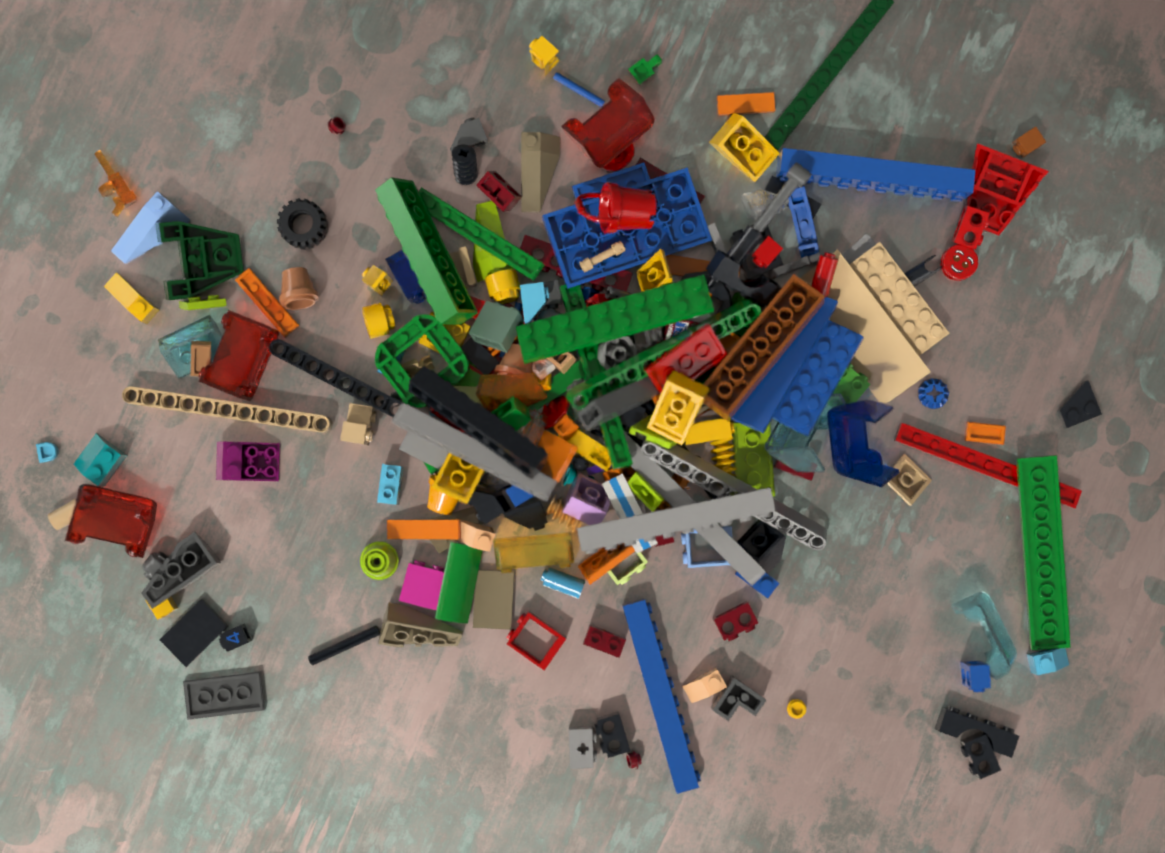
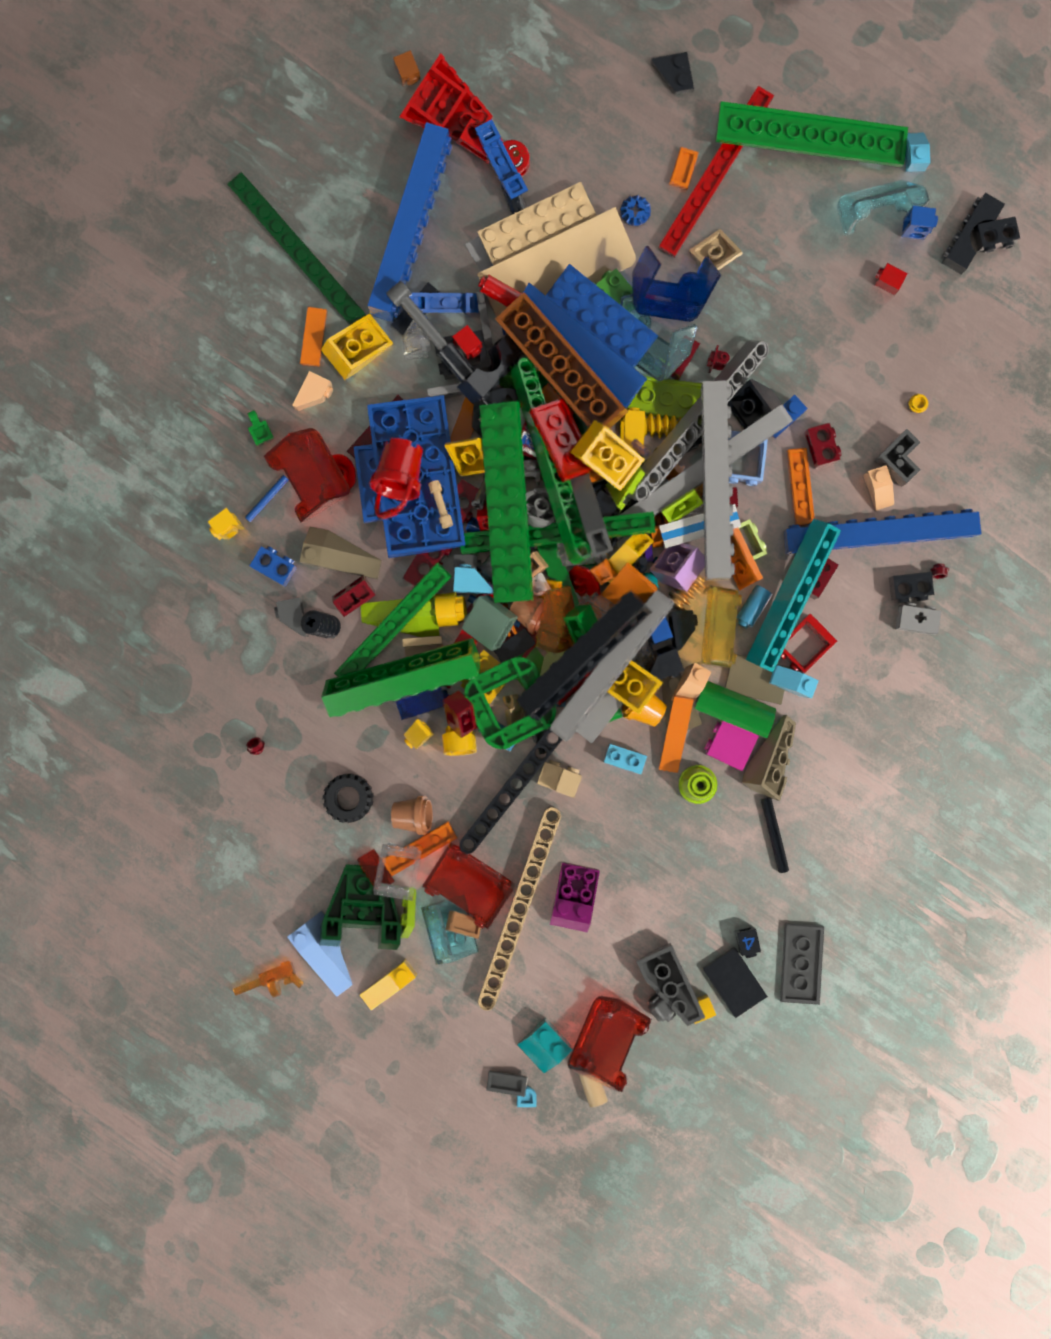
camera: 75 degrees left, 0 degrees up
none -> blue brick [250,546,297,587]
none -> light nougat slope [292,371,333,411]
none -> clear red tile [357,849,395,892]
none -> clear window [374,843,421,901]
none -> dark red brick [443,690,477,738]
none -> blue slope [475,119,528,200]
none -> dark grey tile [486,1070,528,1097]
none -> tile [629,439,649,458]
none -> dark red hinge [706,345,730,373]
none -> teal brick [746,518,841,673]
none -> medium azure slope [769,665,819,698]
none -> orange tile [787,448,815,526]
none -> red brick [875,263,908,295]

